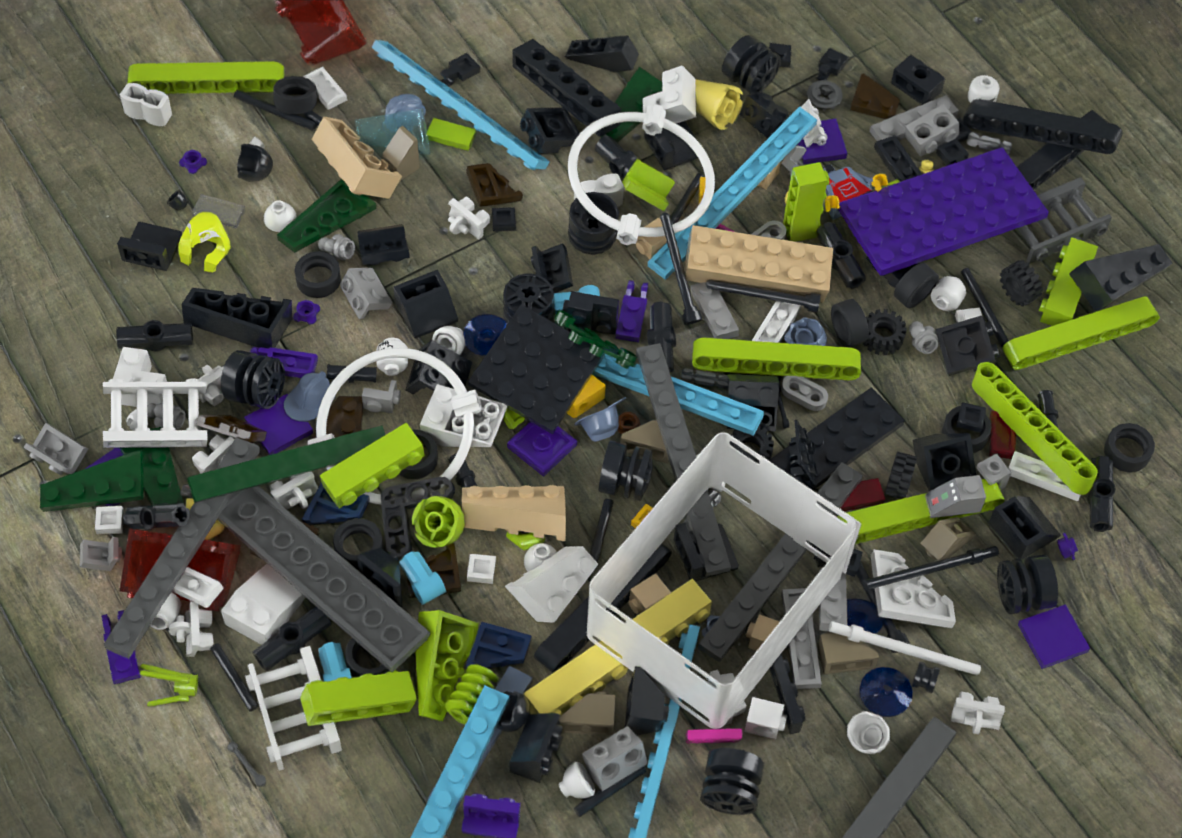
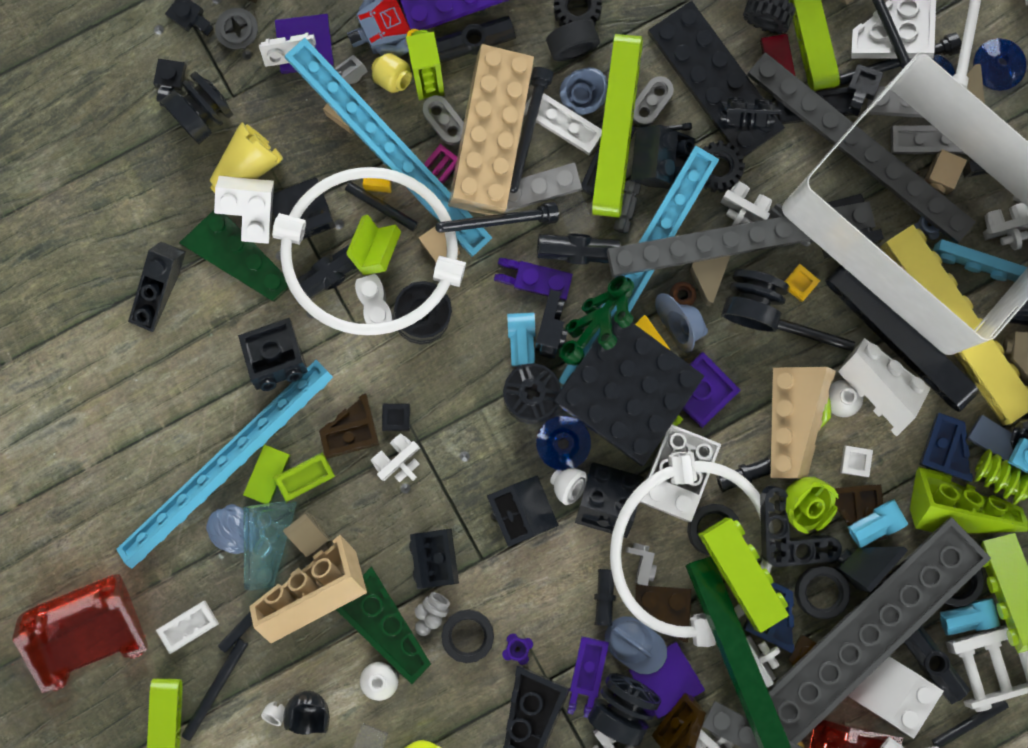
camera: 85 degrees left, 25 degrees up
black tyre [273,76,317,114] -> none
light grey bracket [340,268,392,319] -> none
white head [376,338,408,376] -> none
black plate [440,53,480,87] -> none
black brick [512,39,621,137] -> none
black bracket [531,243,573,293] -> none
black bracket [739,93,790,139] -> none
black wheel [912,662,940,693] -> none
none -> lime tile [273,452,335,502]

